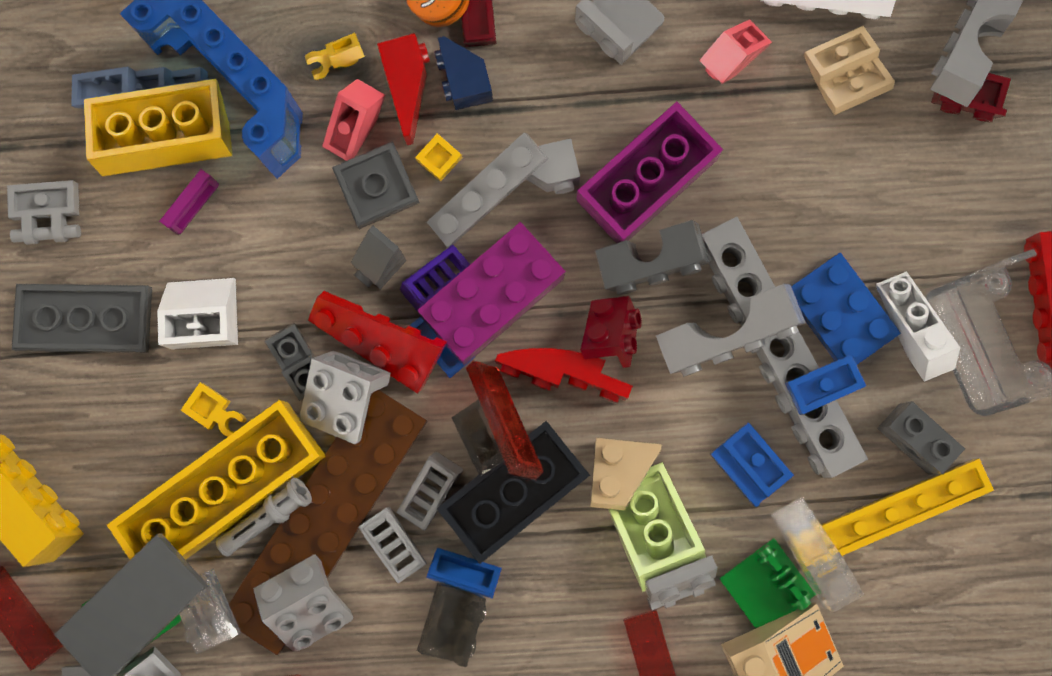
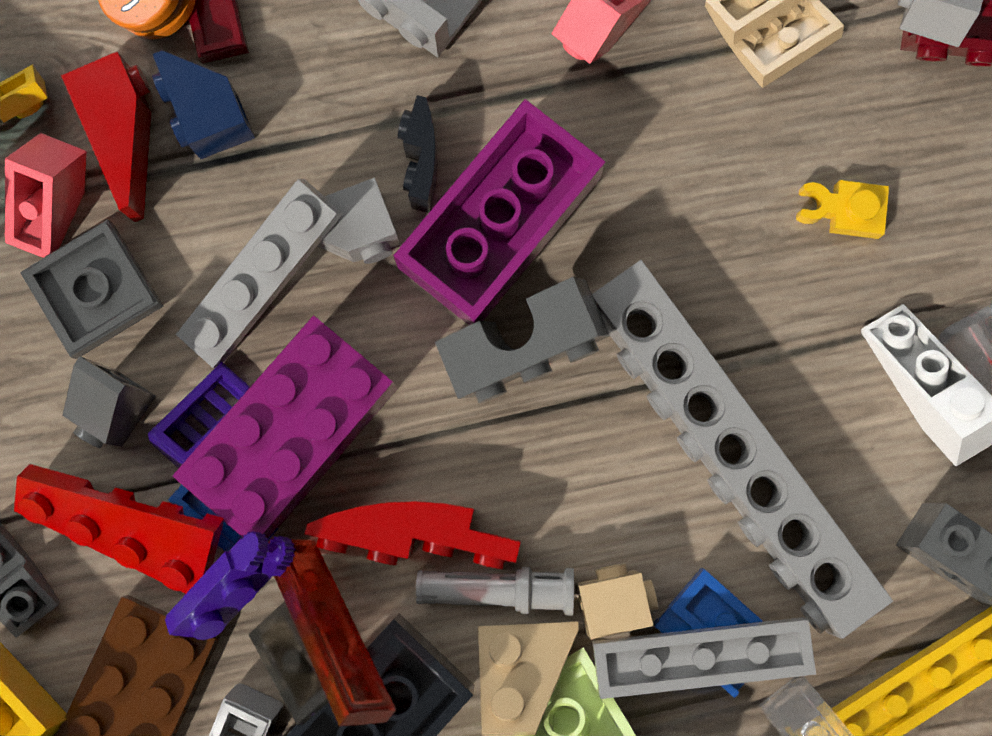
camera: 15 degrees left, 0 degrees up
light grey bracket [300,350,391,444] -> none
yellow plate [415,133,463,182] -> none
dark red bracket [580,296,642,368] -> none
light grey arch [656,284,806,377] -> none
blue plate [785,354,866,415] -> none
blue plate [791,252,901,365] -> none
none -> dark purple hinge [165,531,296,640]
none -> black slope [398,95,438,213]
none -> light grey pin [416,567,574,616]
none -> tan brick [575,563,658,640]
none -> light grey plate [592,617,816,699]
none -> yellow plate [796,180,889,239]

